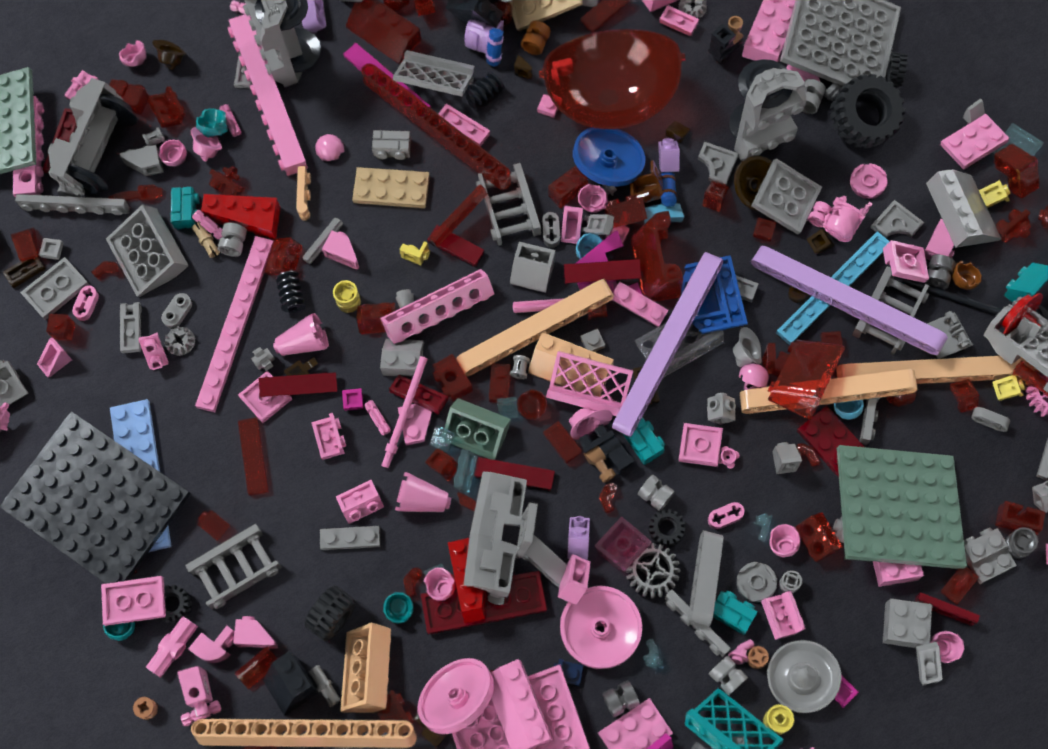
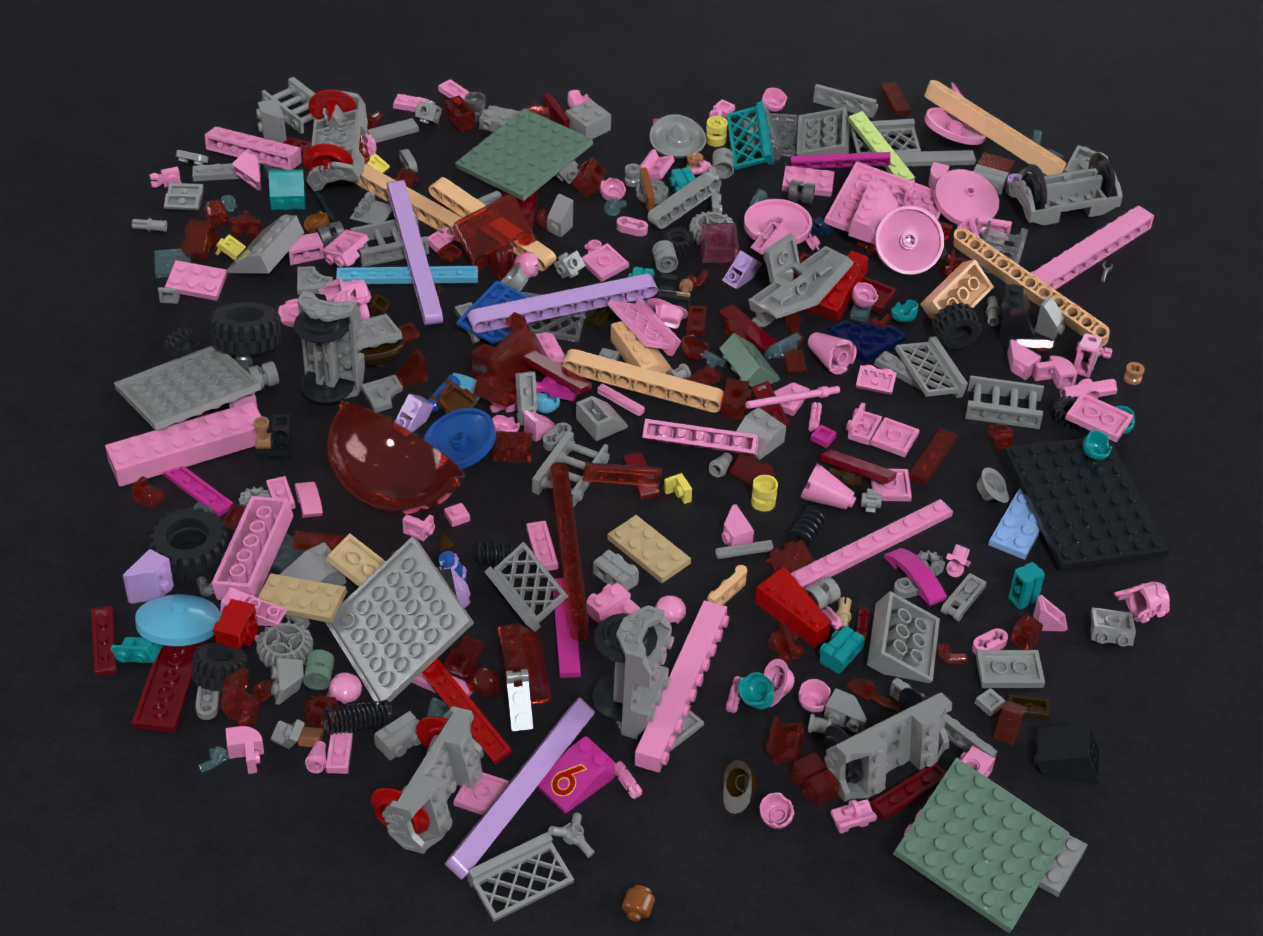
camera: 145 degrees left, 25 degrees down
clear light blue plate [430,426,455,452] -> none
light grey plate [916,642,943,685] -> none
none -> bright pink slope [295,482,323,518]
none -> bright pink plate [427,227,456,253]
none -> bright pink plate [586,582,641,624]
none -> dark orange tile [640,167,655,212]
none -> clear red beam [724,319,747,340]
none -> bright pink plate [806,234,821,251]
none -> clear blue plate [830,320,906,362]
none -> dark red axle [856,608,870,642]
none -> bright pink plate [870,417,919,457]
none -> dark pink slope [884,548,947,606]
none -> light grey fence [895,336,968,398]
none -> light grey piece [977,467,1009,503]
none -> teal brick [1009,562,1045,609]
none -> light grey slope [1035,296,1065,340]
none -> teal hair [1083,430,1112,460]

